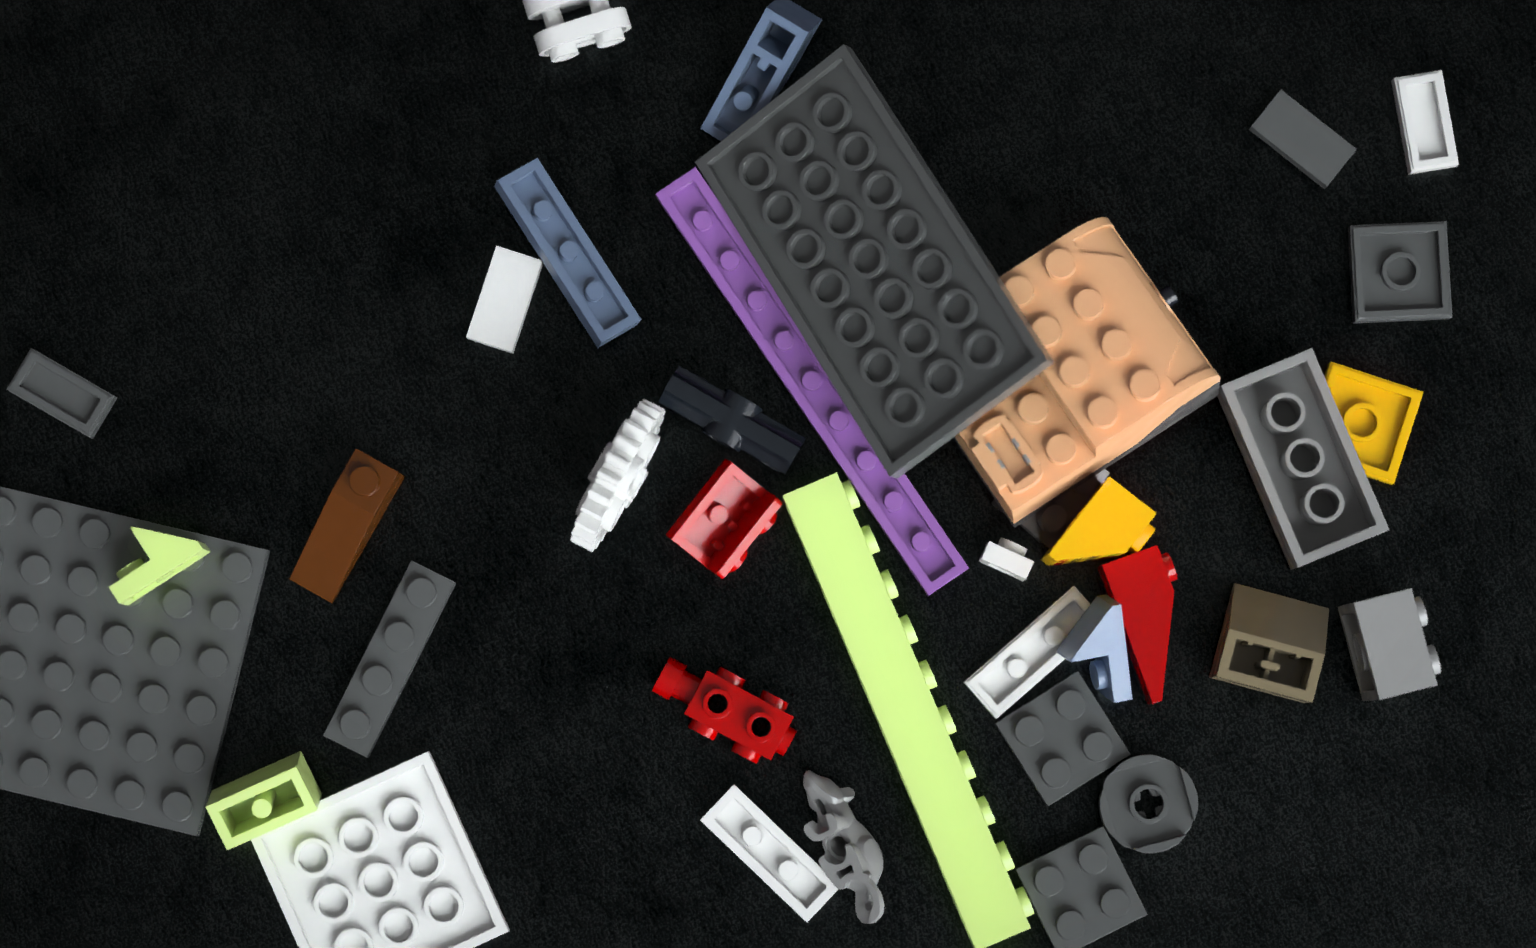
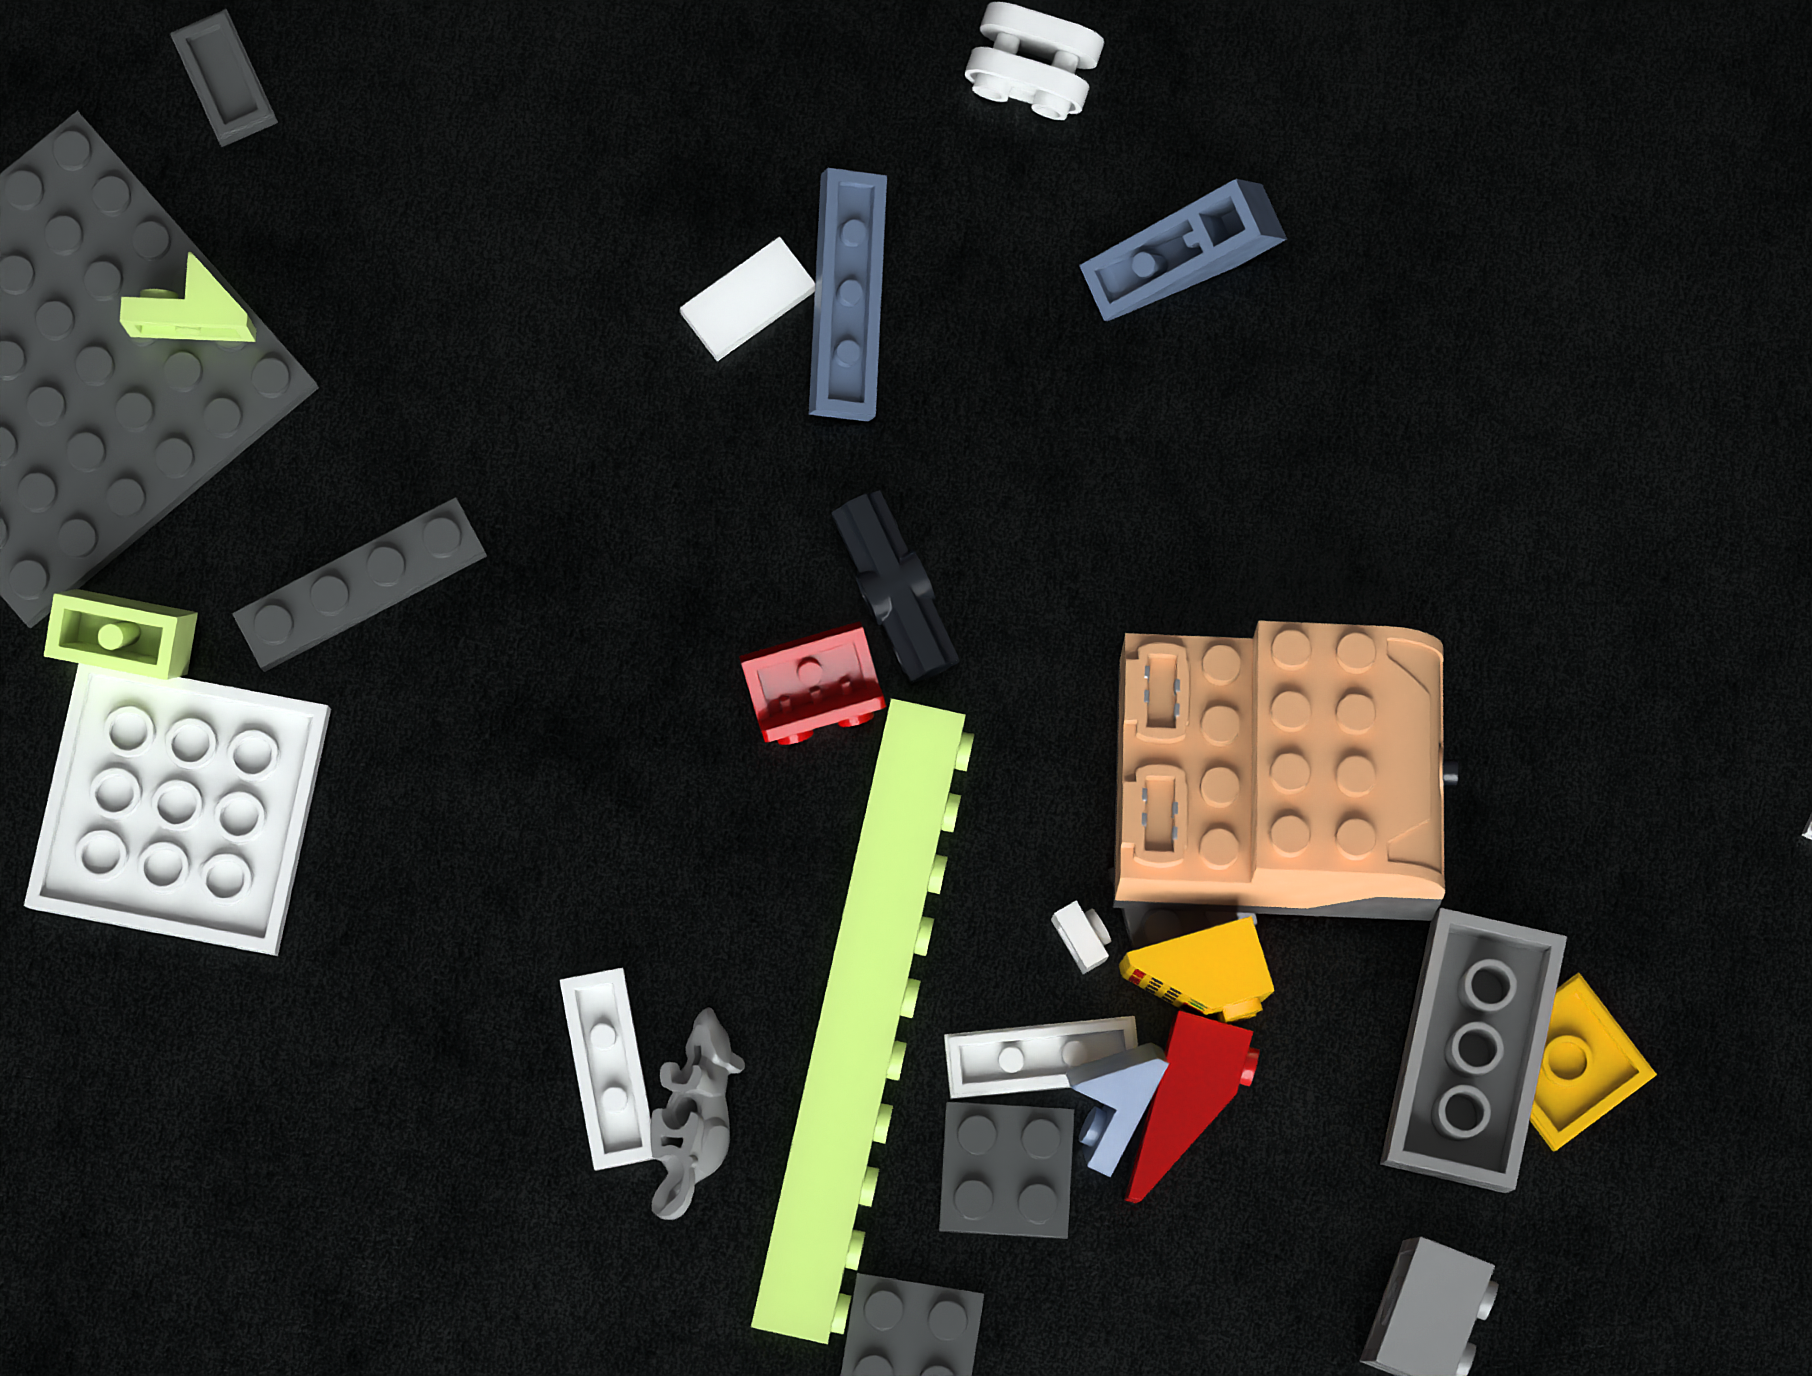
camera: 30 degrees right, 5 degrees down
reddish brown slope [290,449,405,603] -> none
white gear [570,399,666,552] -> none
red brick [652,657,797,764] -> none
medium lavender plate [655,167,969,596] -> none
dark grey plate [695,44,1054,479] -> none
dark grey plate [1098,754,1198,853] -> none
dark tan slope [1209,583,1329,703] -> none
dark grey tile [1249,90,1357,189] -> none
dark grey tile [1347,221,1452,324] -> none

